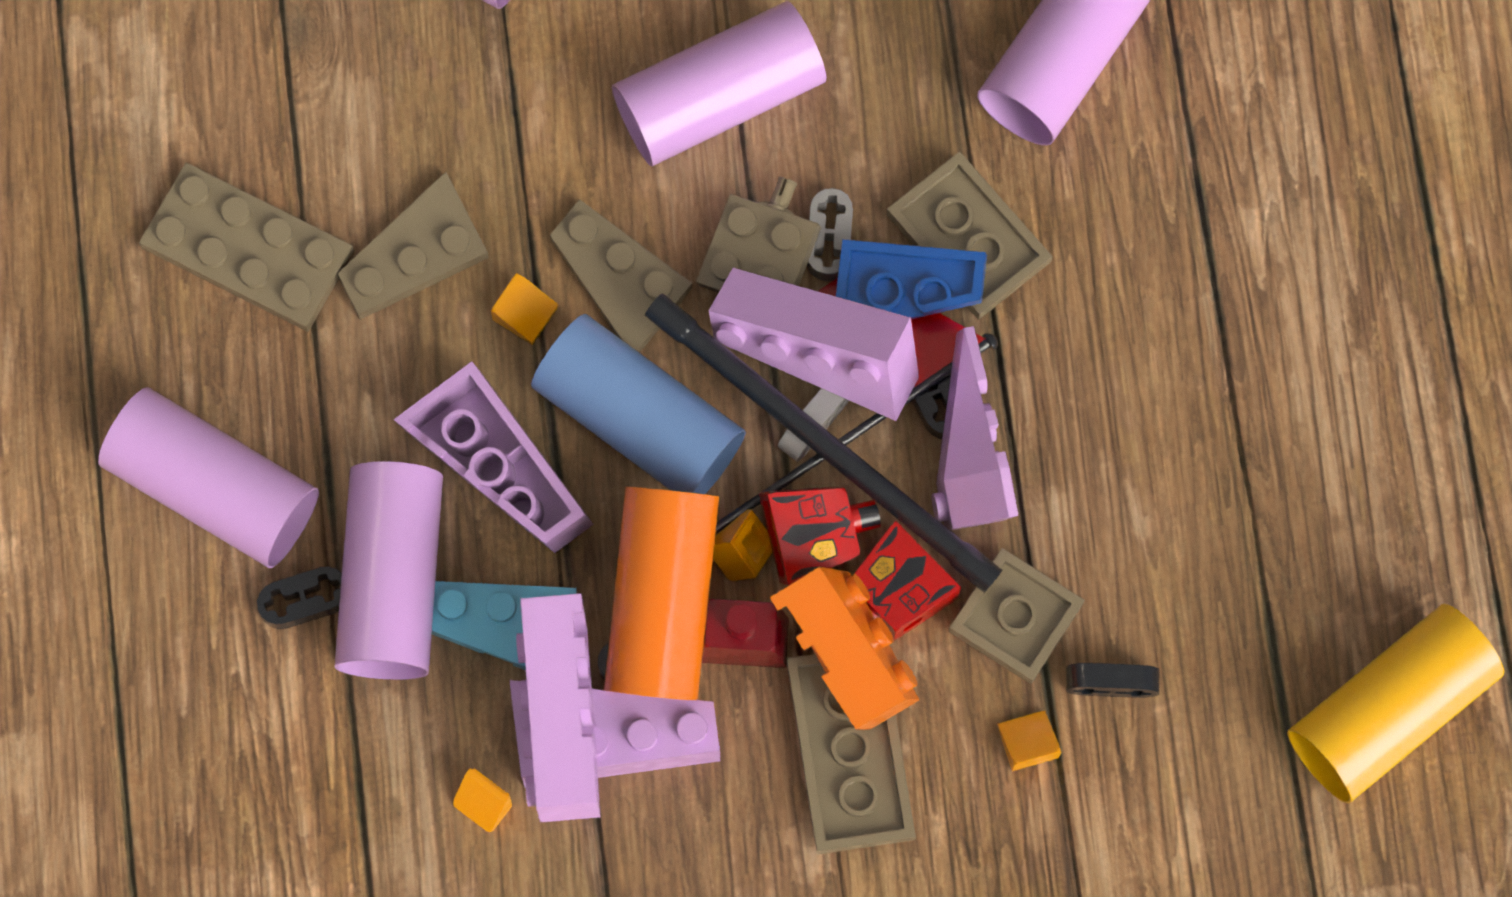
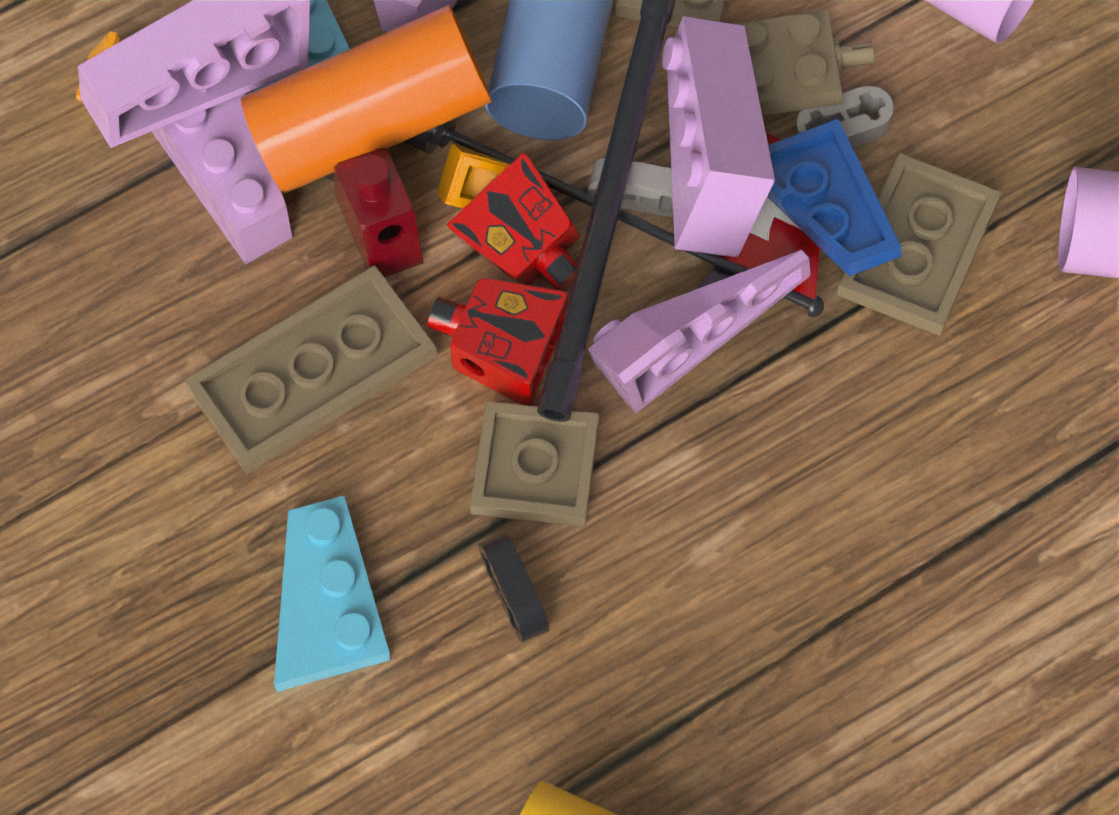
camera: 65 degrees right, 10 degrees down
orange wedge [769,567,919,730] -> none
light orange slope [997,710,1061,771] -> none
none -> medium azure wing [274,496,391,692]

